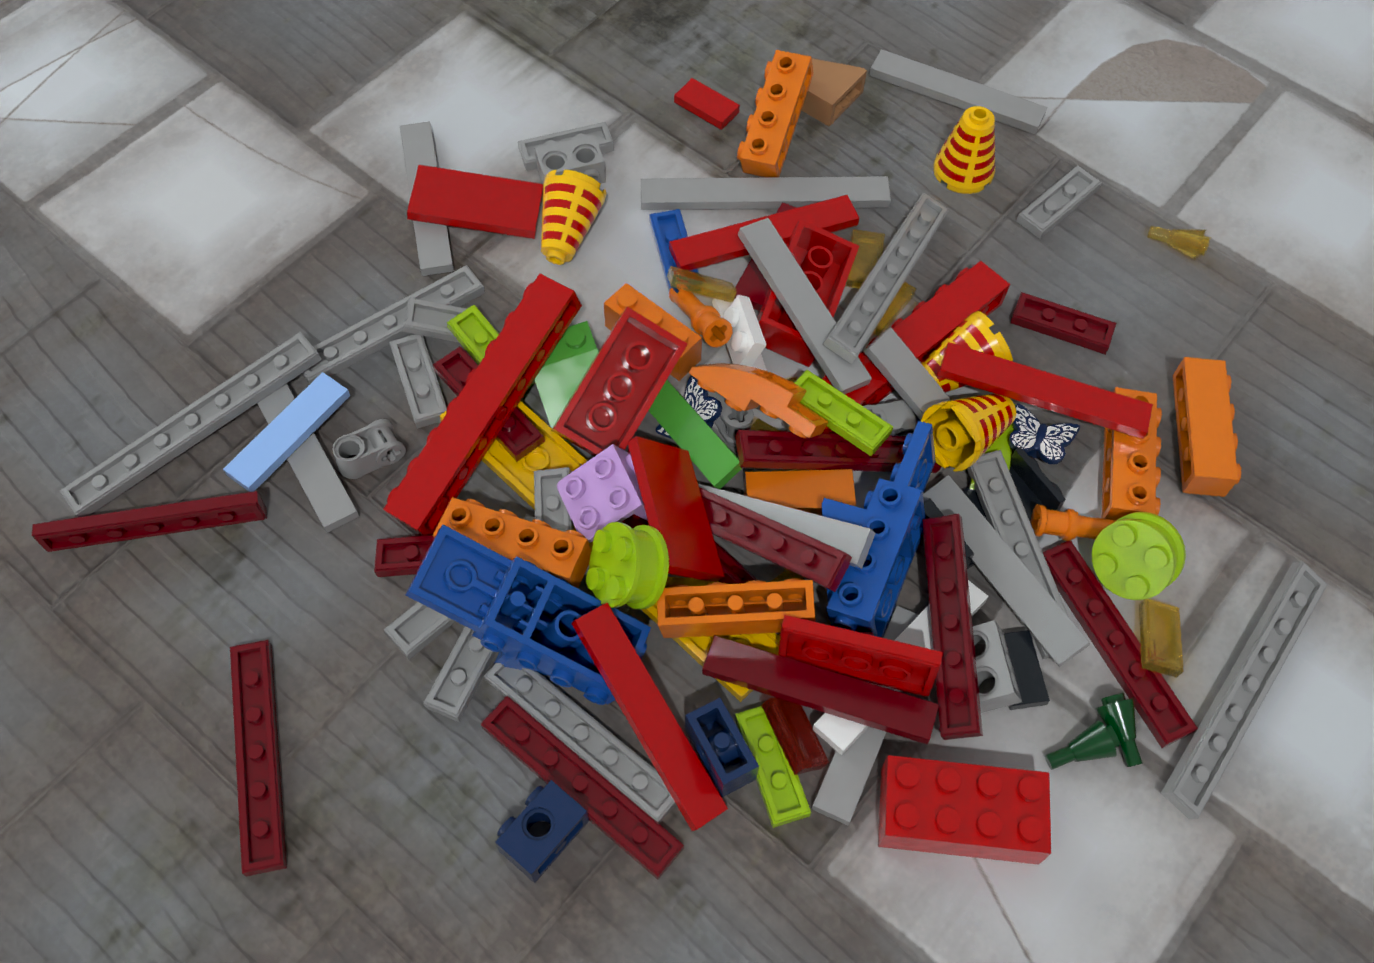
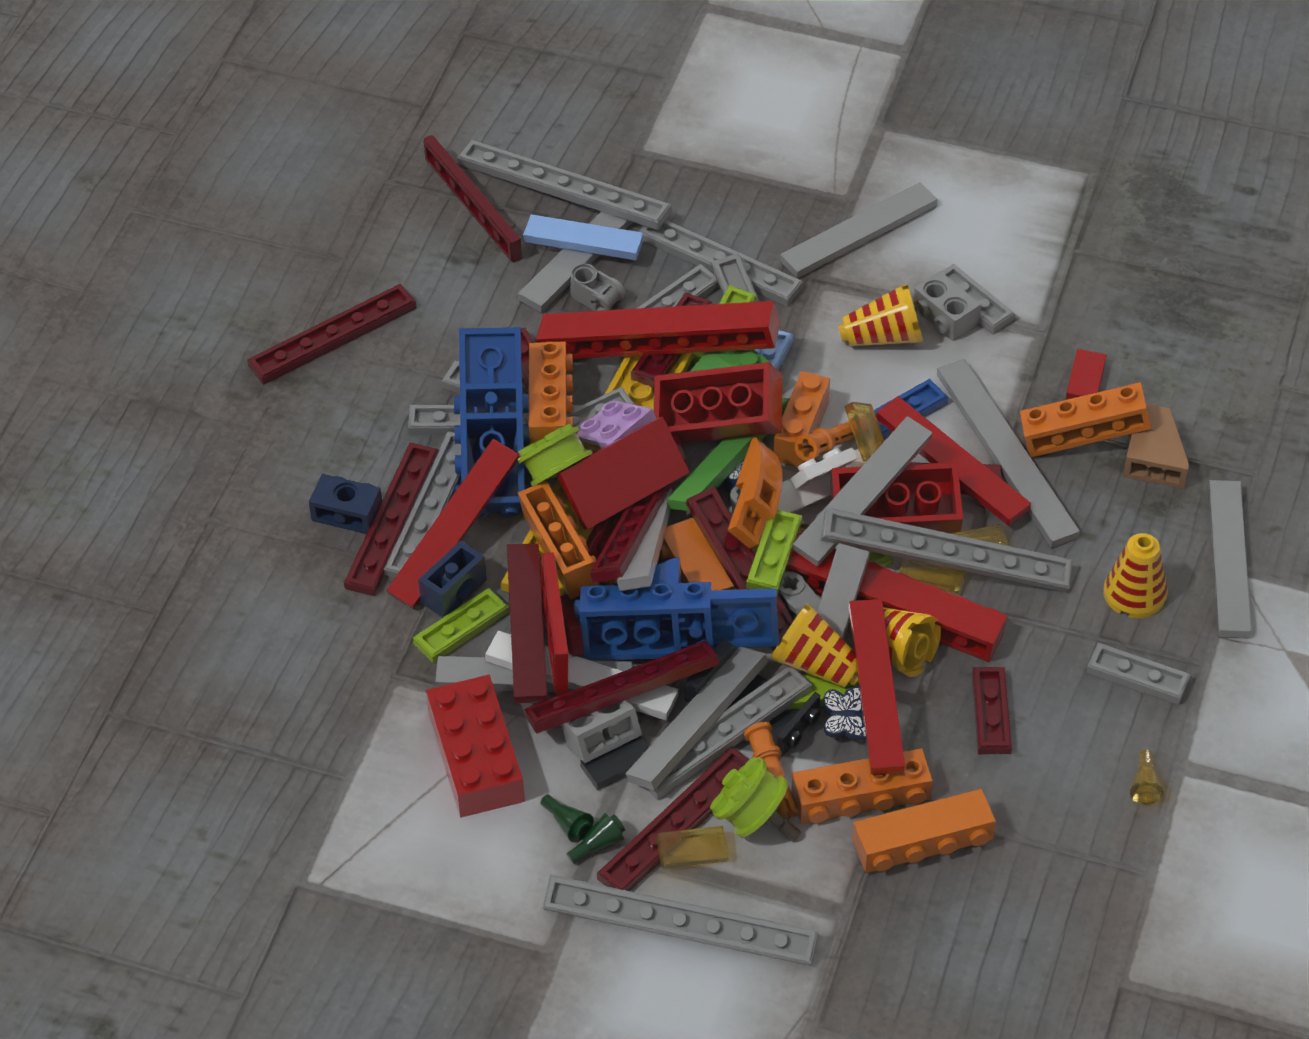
camera: 70 degrees right, 10 degrees down
red tile [407,165,543,239] -> none
clear red tile [761,697,829,775] -> none

